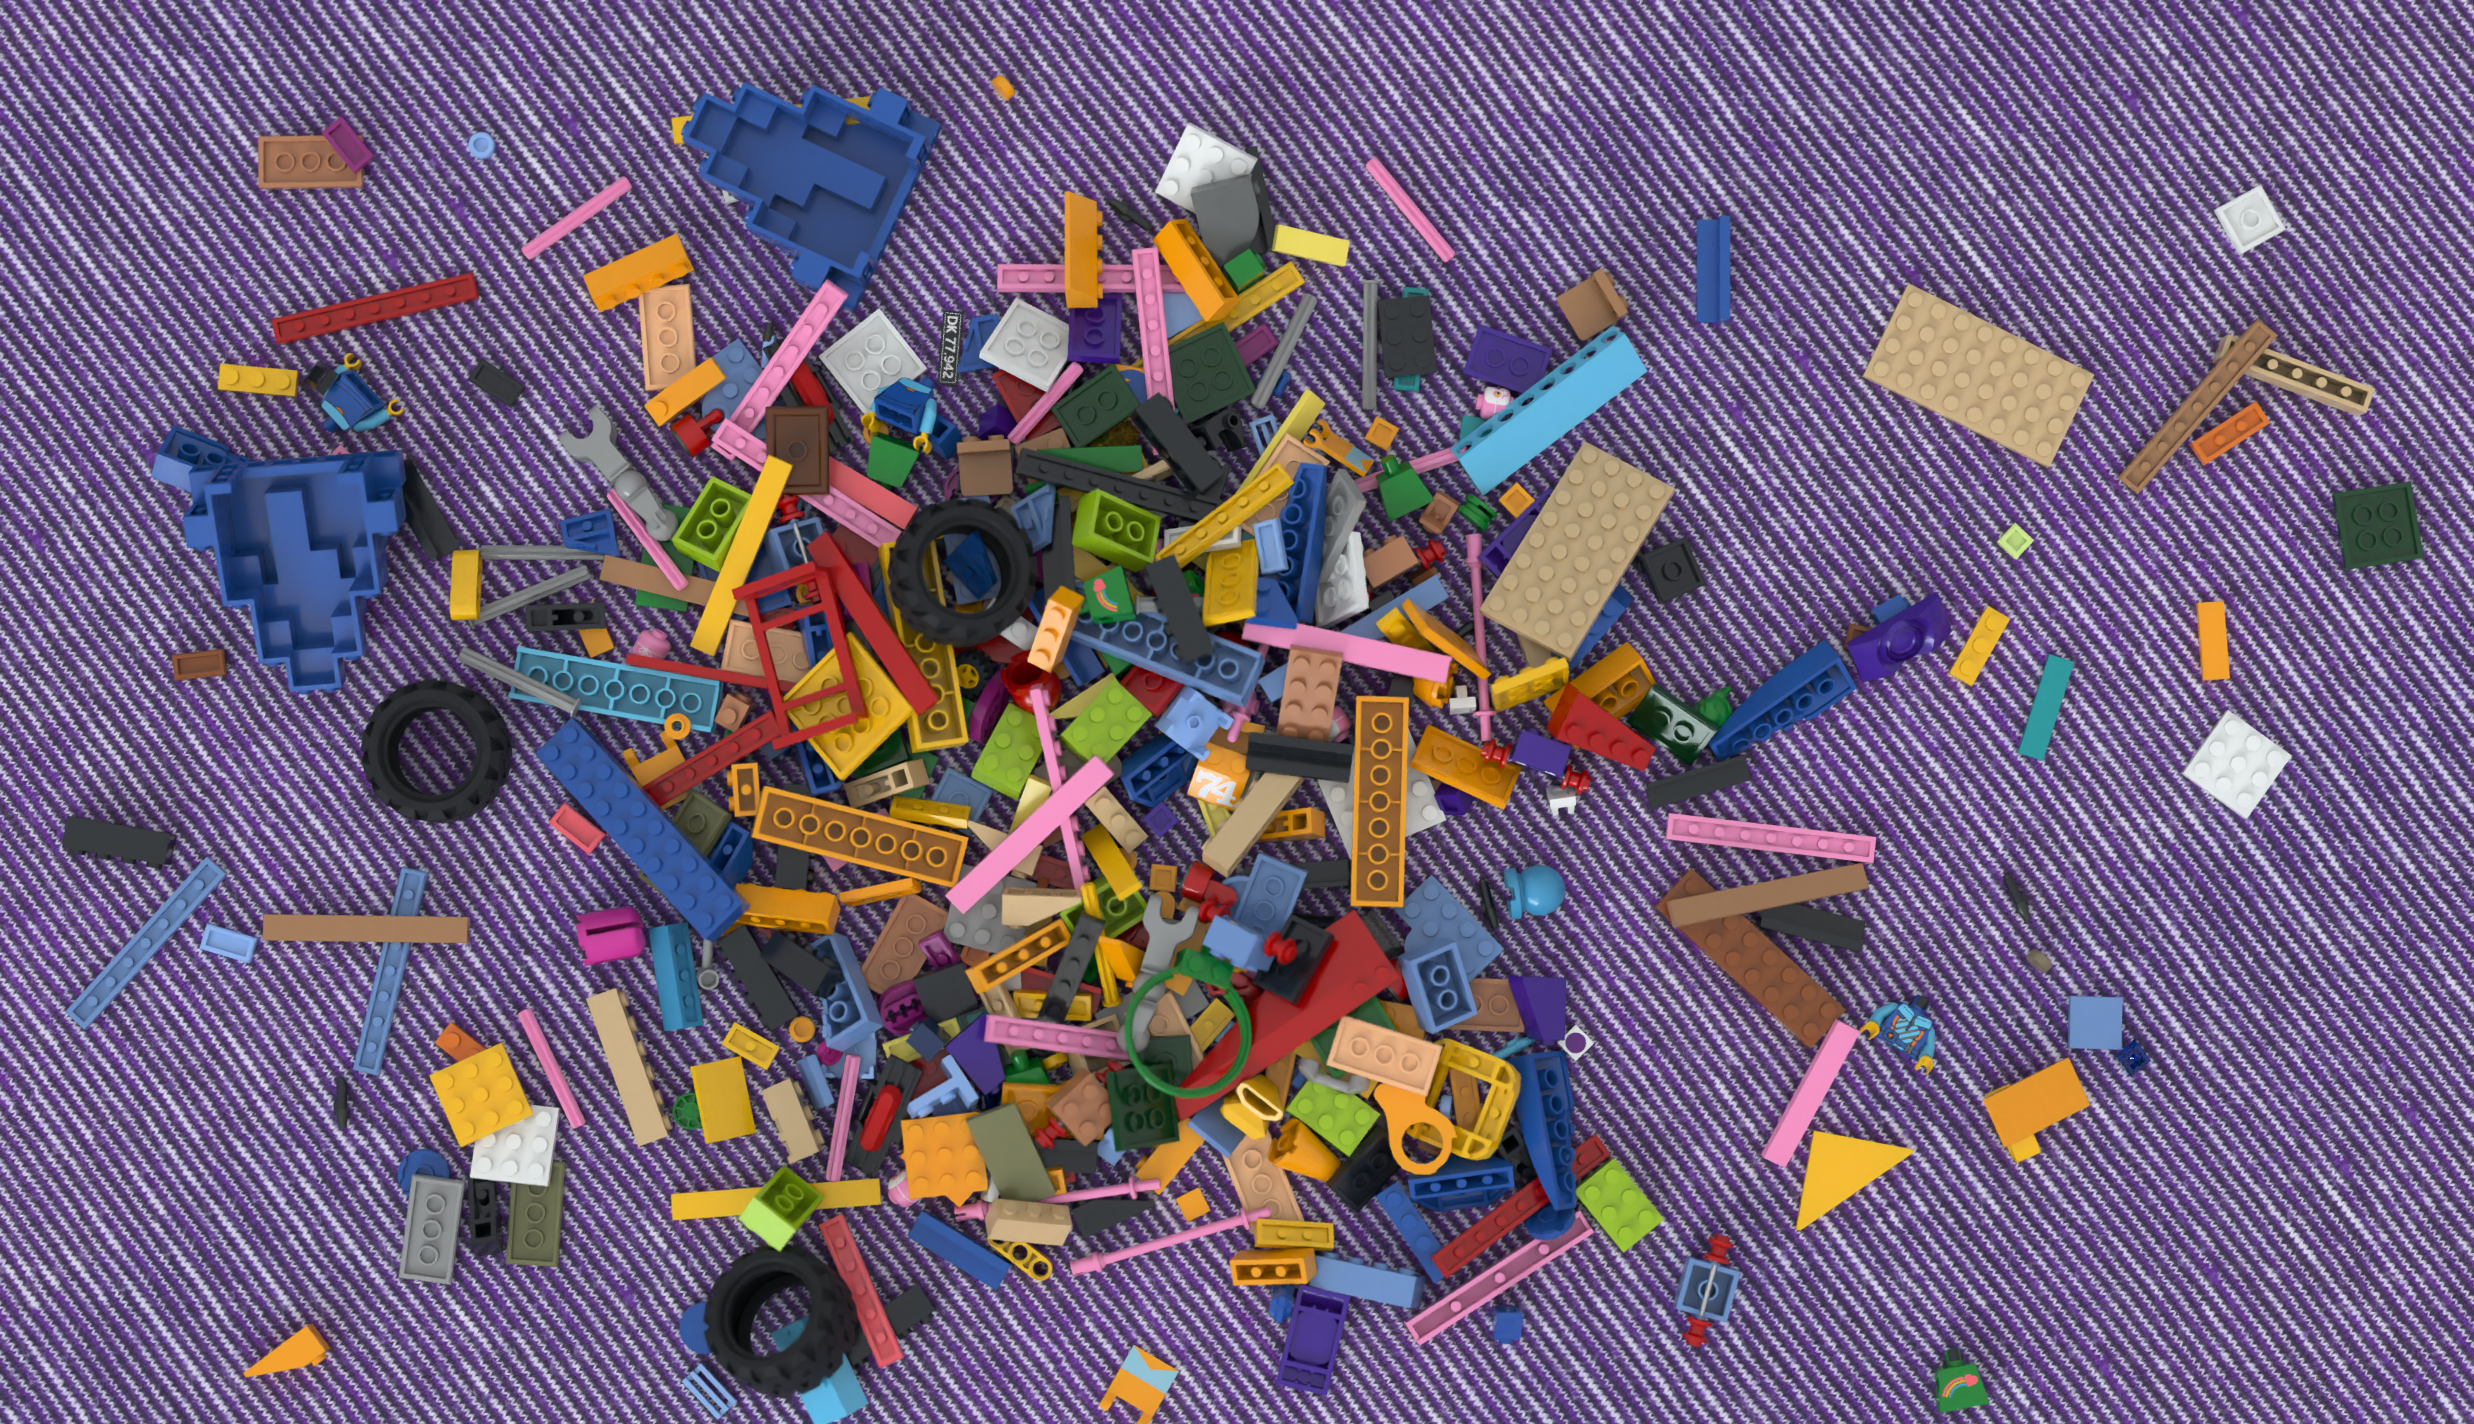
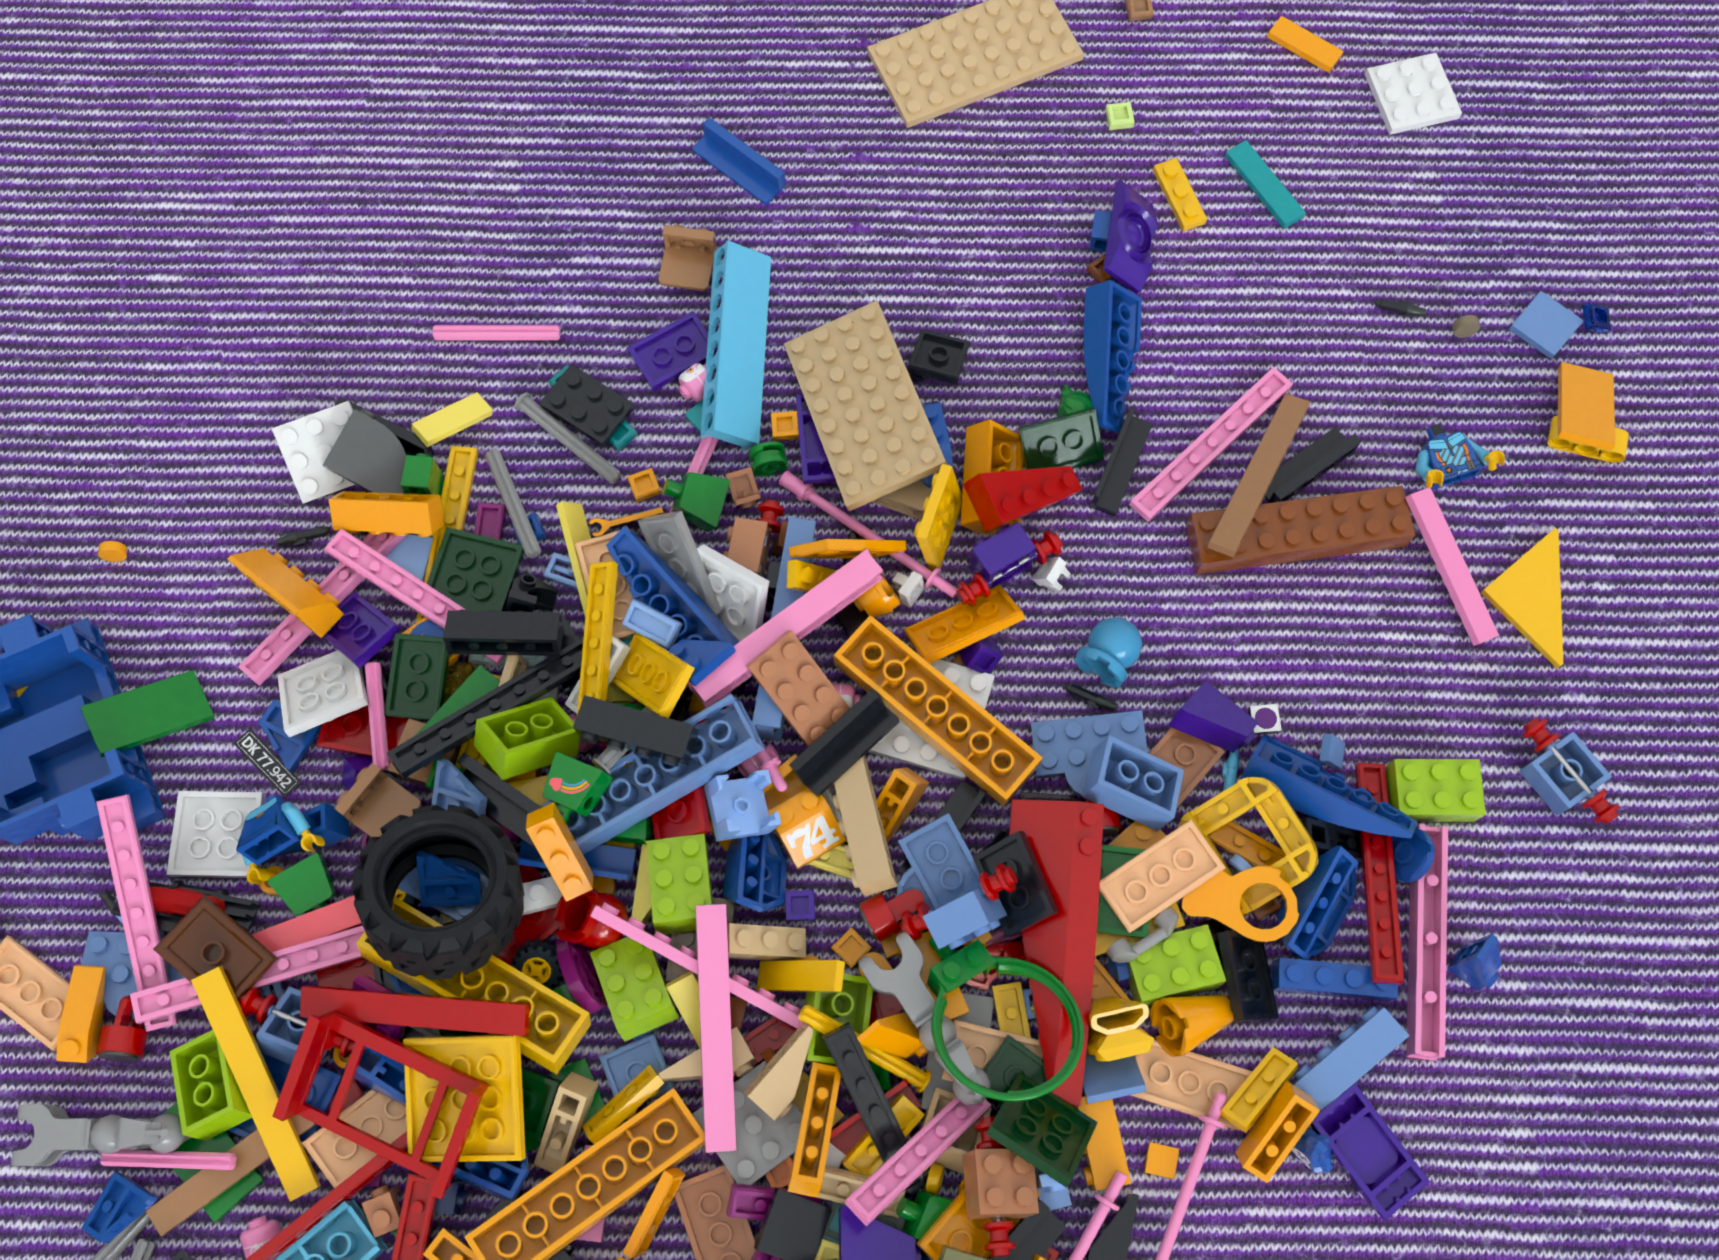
camera: 50 degrees left, 15 degrees down
none -> green tile [80,670,214,758]
none -> medium blue tile [1319,734,1345,769]

